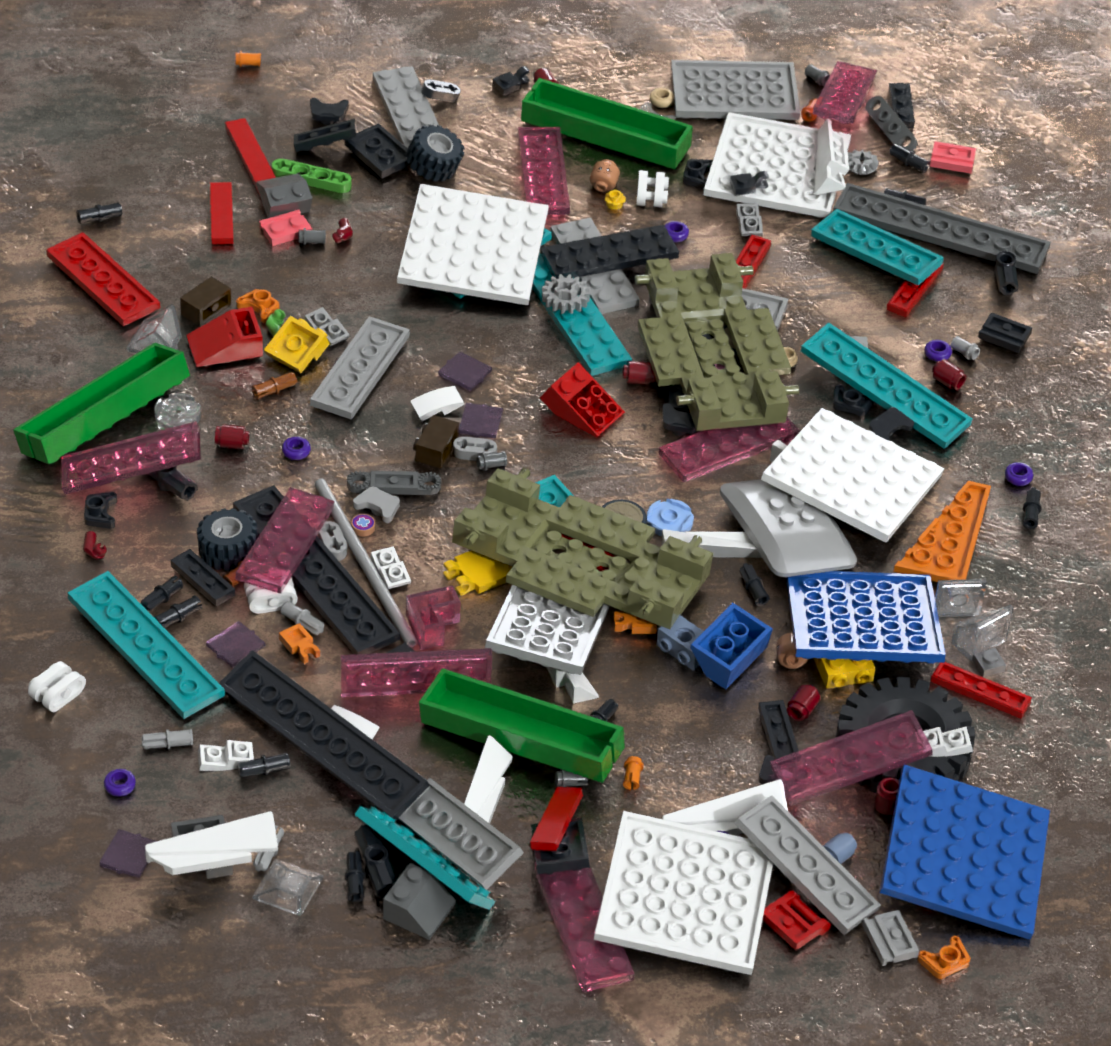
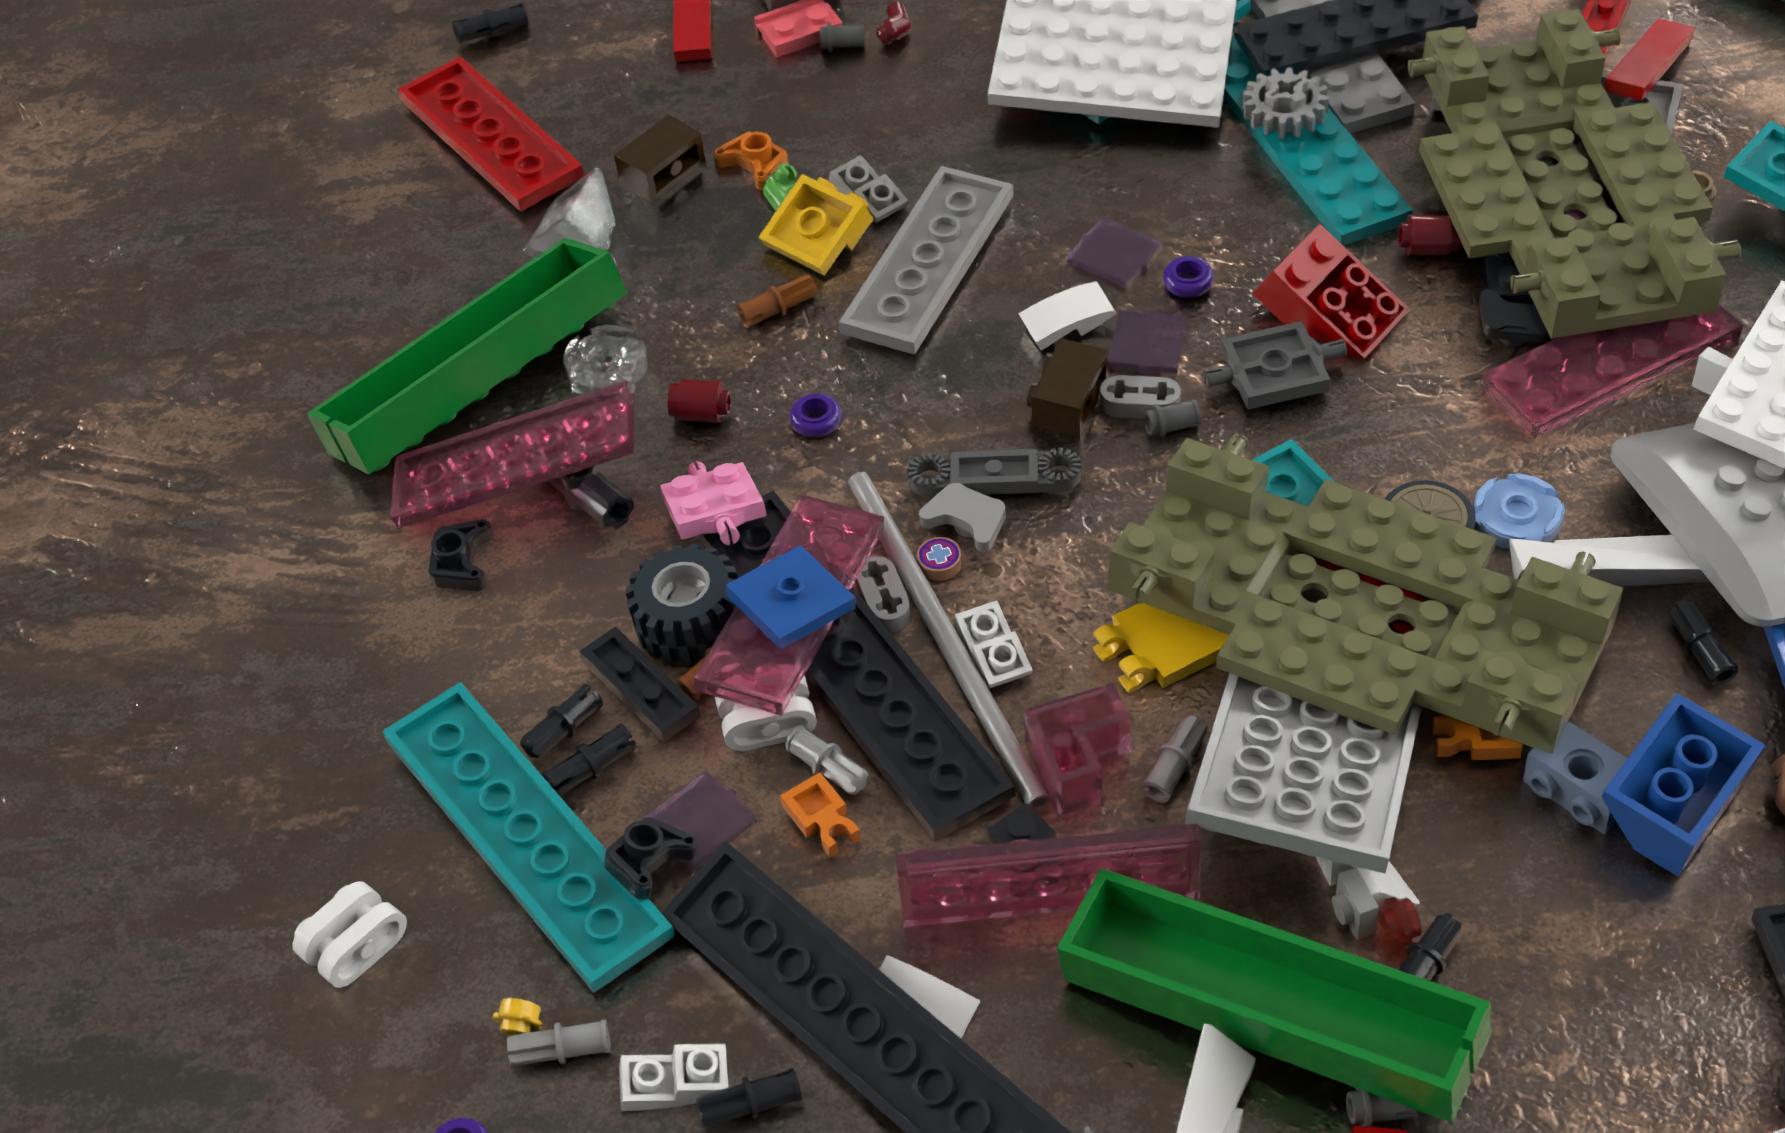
camera: 10 degrees right, 5 degrees up
dark red arm [83,531,107,560] -> none
red slope [186,307,263,367] -> none
orange pin [623,756,644,790] -> none
none -> yellow plate [492,998,542,1037]
none -> black piece [604,817,698,900]
none -> bright pink plate [660,461,767,545]
none -> blue plate [726,545,856,650]
none -> light grey axle [1141,715,1208,803]
none -> dark purple piece [1163,256,1214,298]
none -> dark grey plate [1203,321,1347,409]
none -> light grey plate [1332,867,1379,941]
none -> clear red plate [1378,896,1422,947]
none -> red tile [1604,18,1695,101]

